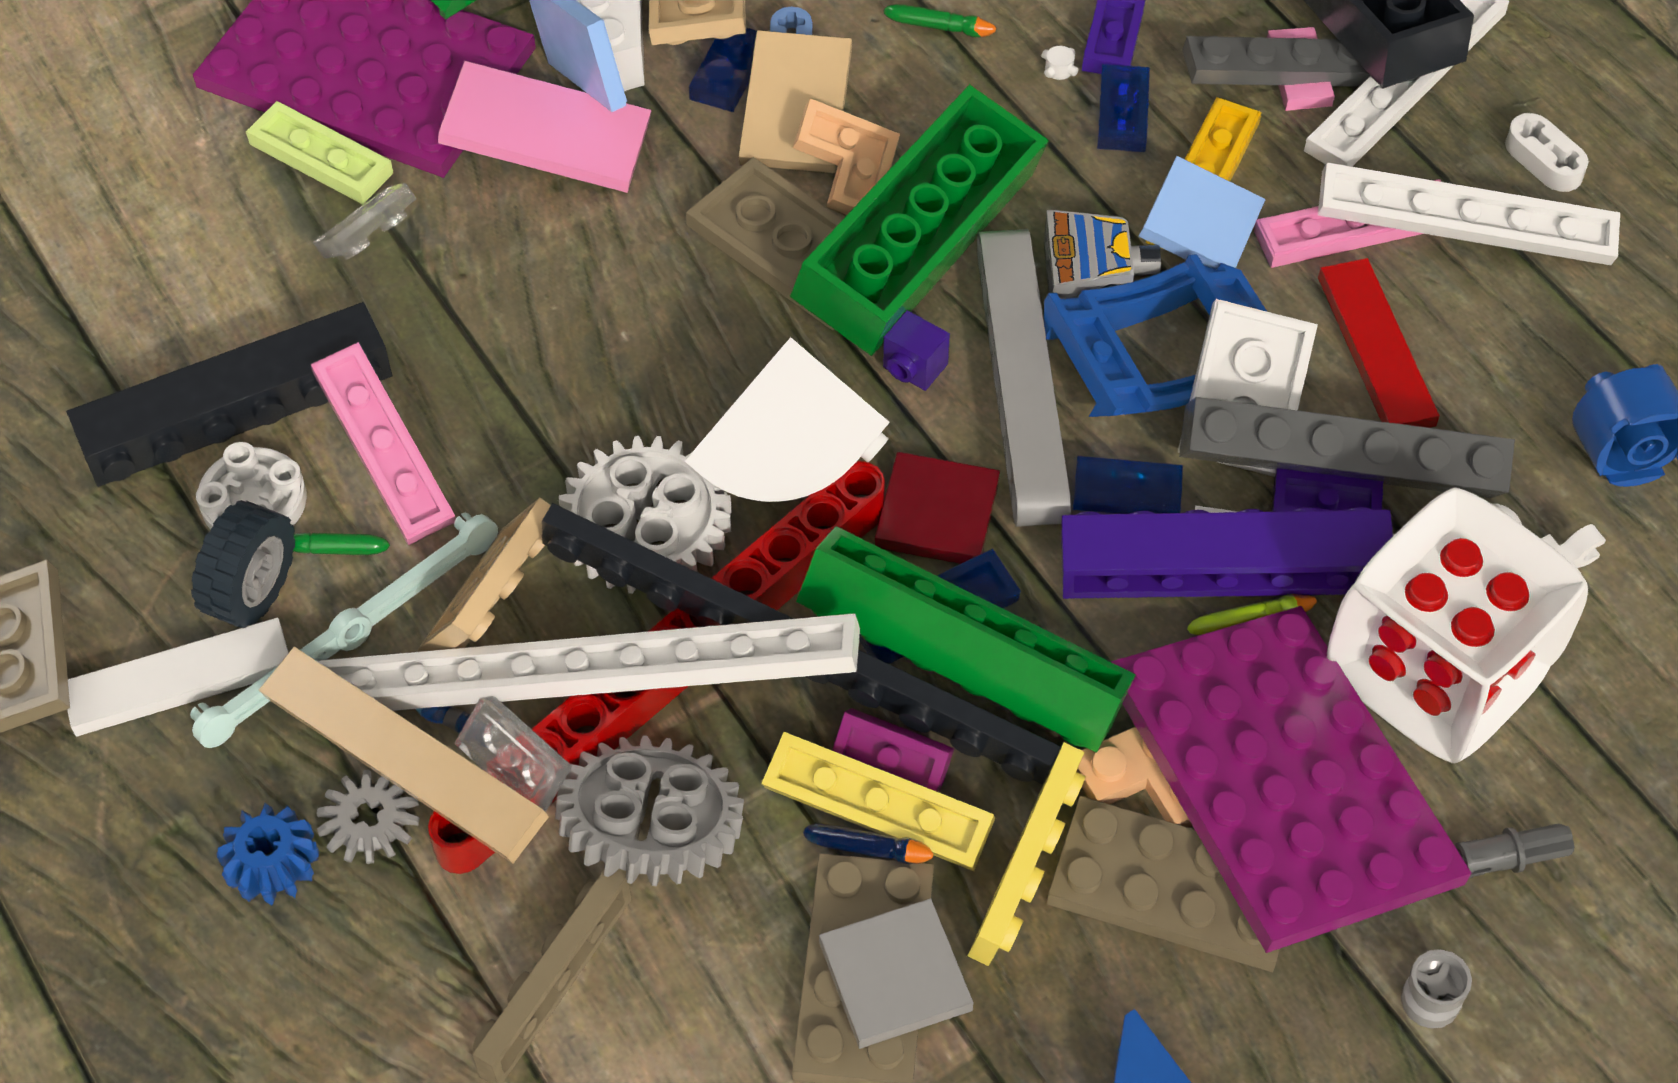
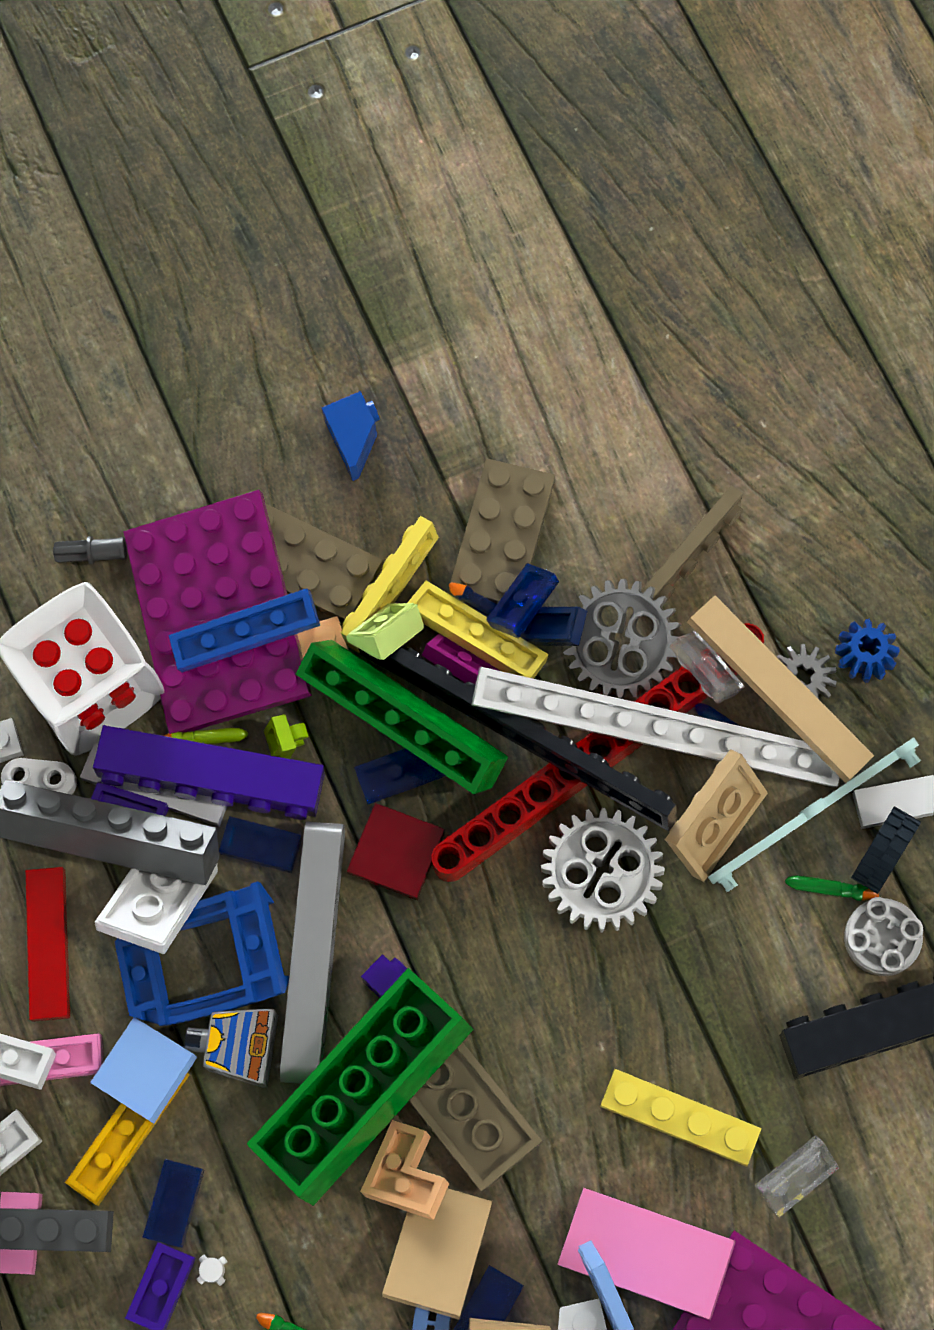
camera: 165 degrees left, 15 degrees up
yellowish green plate [246,101,393,204] -> none
bright pink tile [311,342,456,545] -> none
white brick [685,337,890,502] -> none
light grey tile [819,898,973,1049] -> none
light grey wheel [1401,949,1472,1029] -> none
none -> blue plate [168,588,320,672]
none -> lime tile [264,714,309,759]
none -> yellowish green slope [346,603,424,660]
none -> clear blue plate [486,563,560,639]
none -> dark blue tile [520,607,588,646]
none -> light yellow plate [600,1069,762,1167]

